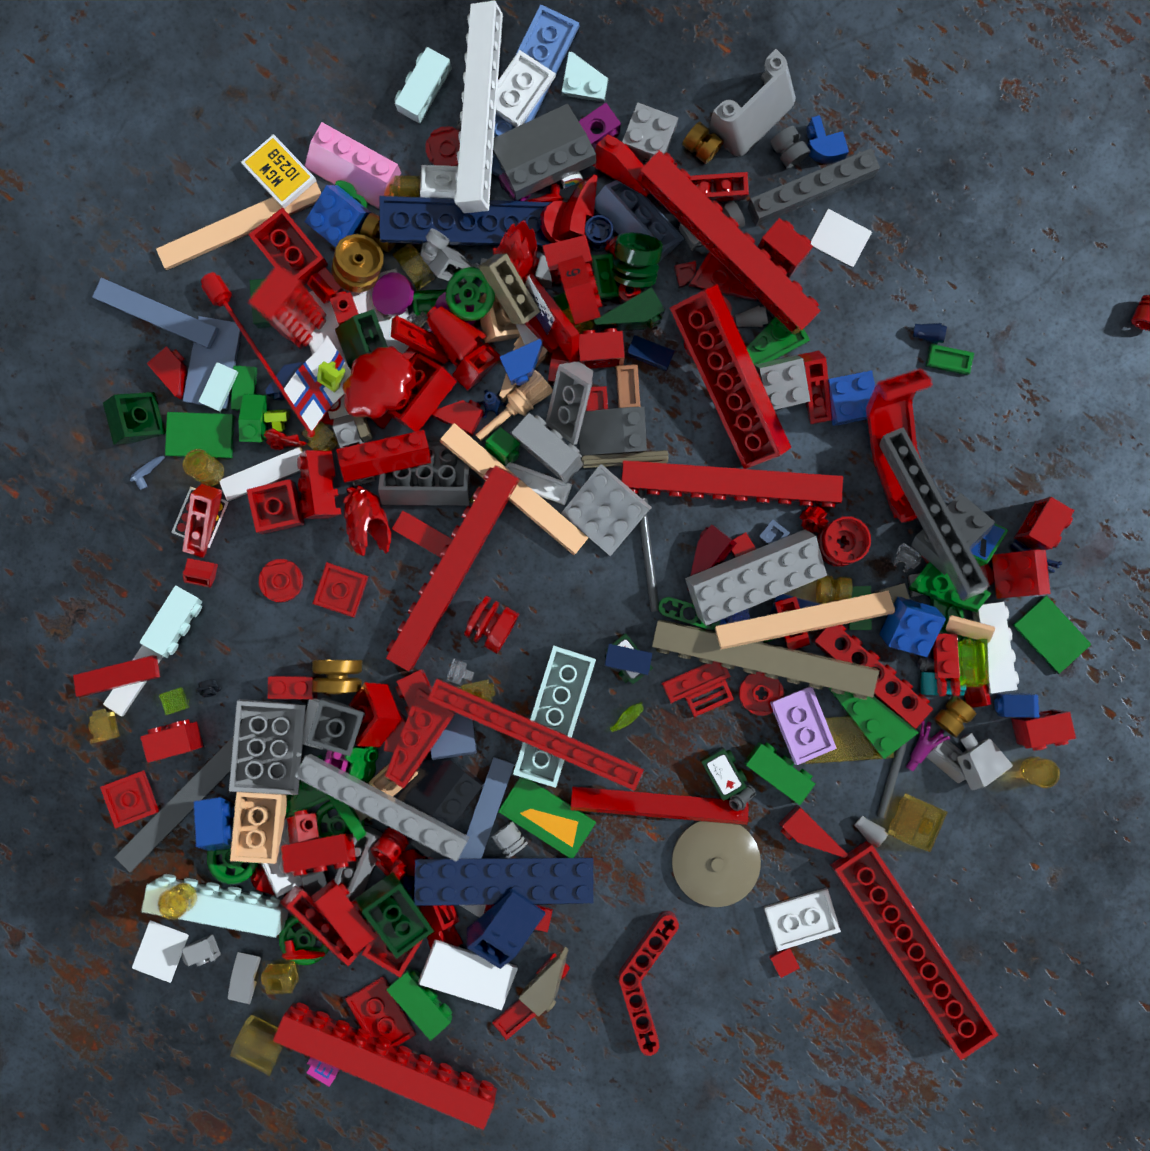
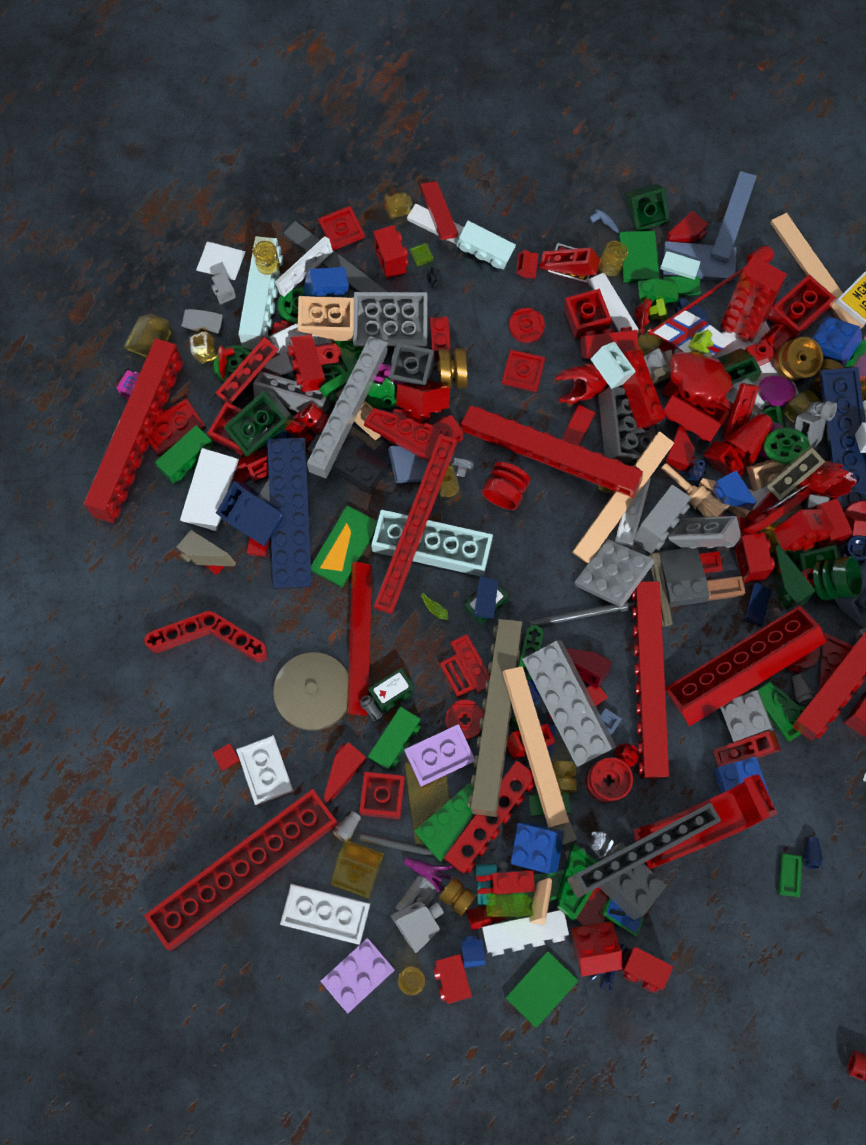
camera: 85 degrees right, 15 degrees down
red brick [311,879,377,955] -> none
sand blue tile [459,757,514,858] -> none
green brick [485,427,520,466] -> none
light grey piece [491,821,528,859] -> none
red tile [492,999,536,1040] -> none
red tile [674,261,696,288] -> none
none -> white tile [275,236,333,296]
none -> white tile [280,884,370,945]
none -> lavender plate [321,938,395,1014]
none -> red brick [359,772,405,820]
none -> light aqua brick [591,342,636,389]

